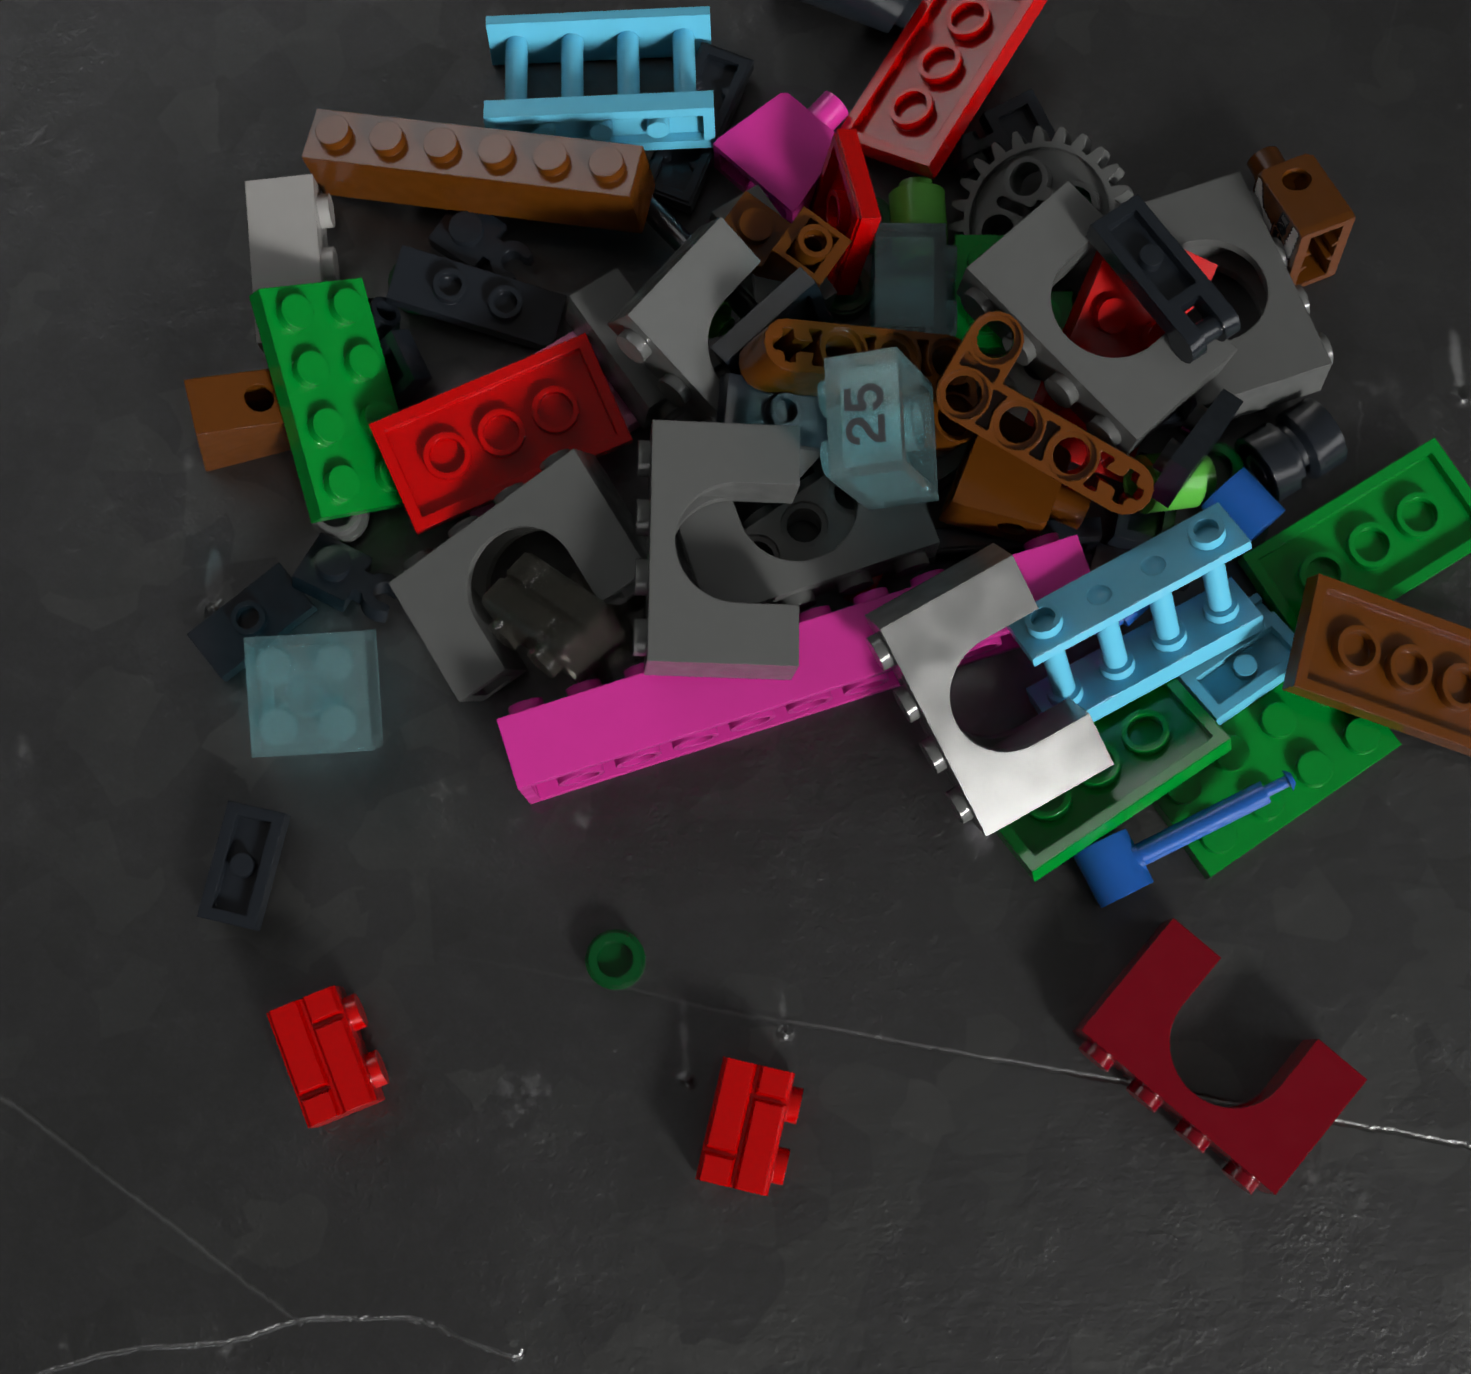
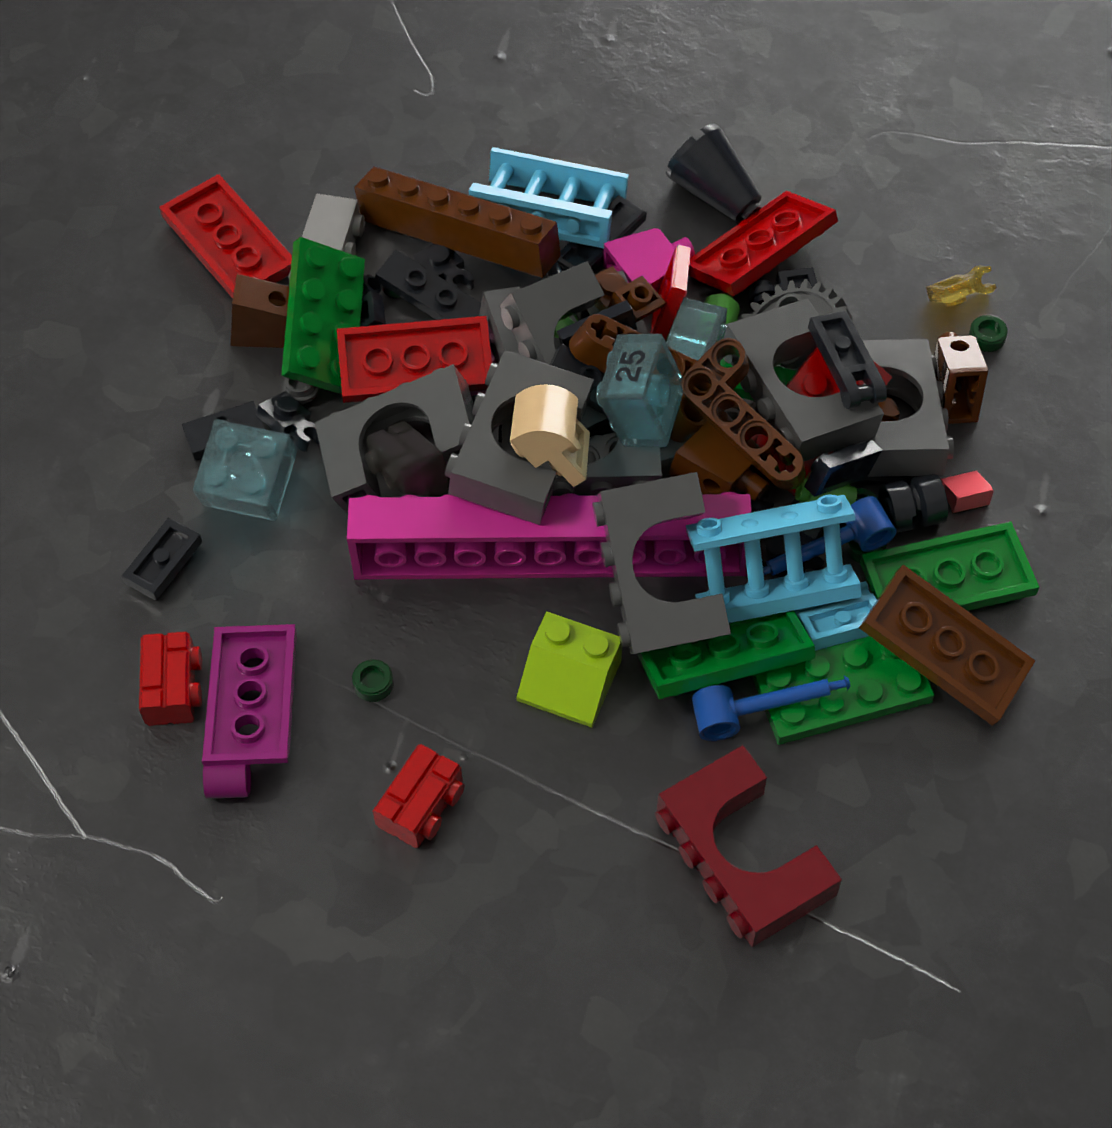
camera: 15 degrees right, 20 degrees down
none -> red plate [159,174,292,298]
none -> magenta hinge [202,624,297,799]
none -> tan brick [510,384,590,487]
none -> lime slope [516,611,622,728]
none -> clear yellow plate [926,265,996,307]
none -> coral slope [940,470,994,513]
none -> dark green tile [969,315,1008,352]

